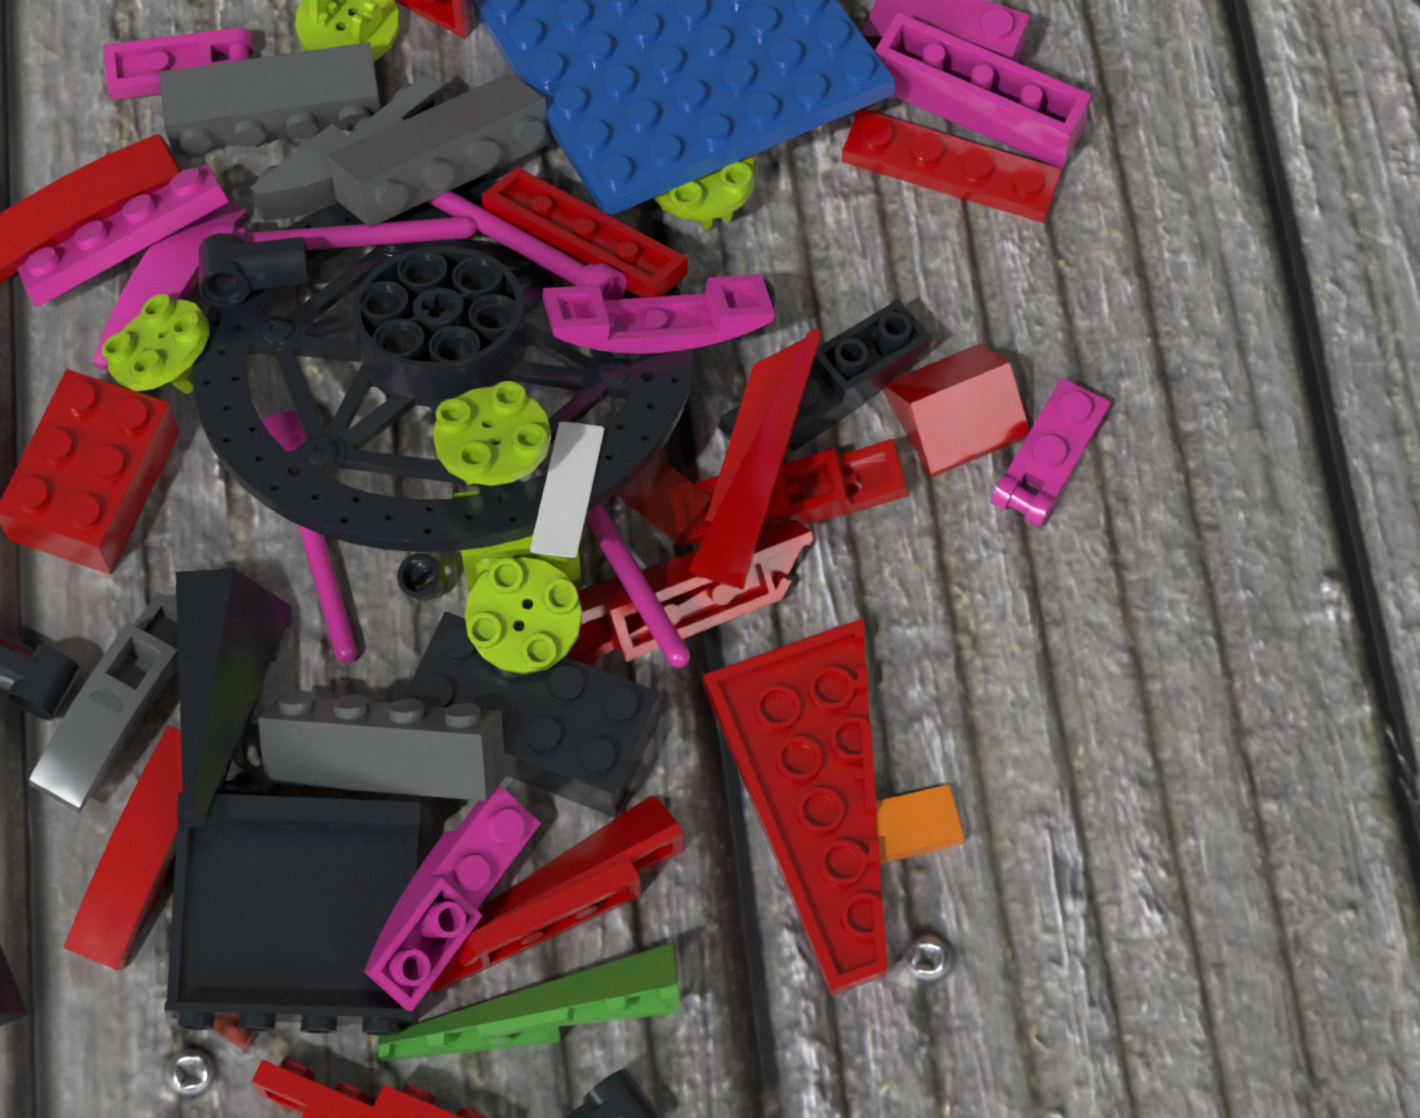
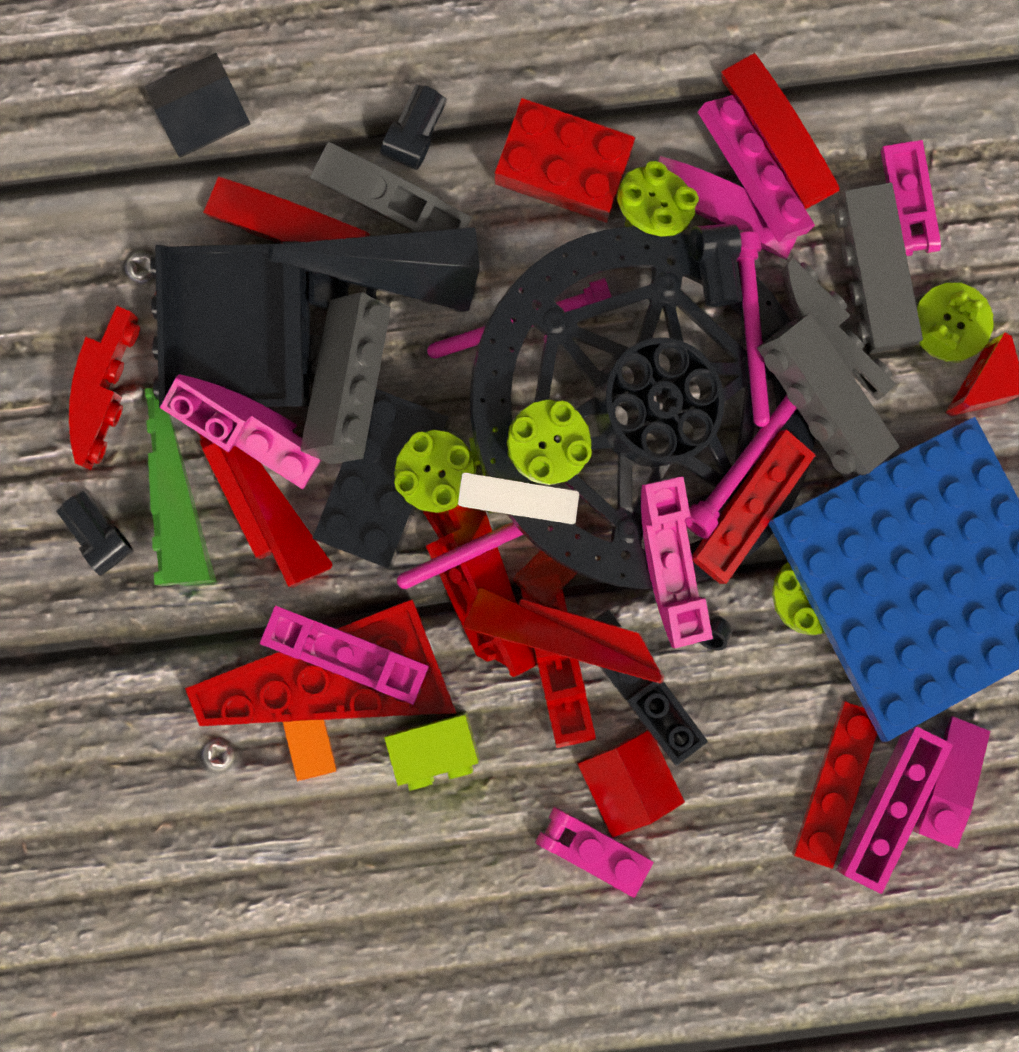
camera: 90 degrees right, 20 degrees up
none -> dark pink slope [260,605,429,705]
none -> lime brick [384,712,480,791]

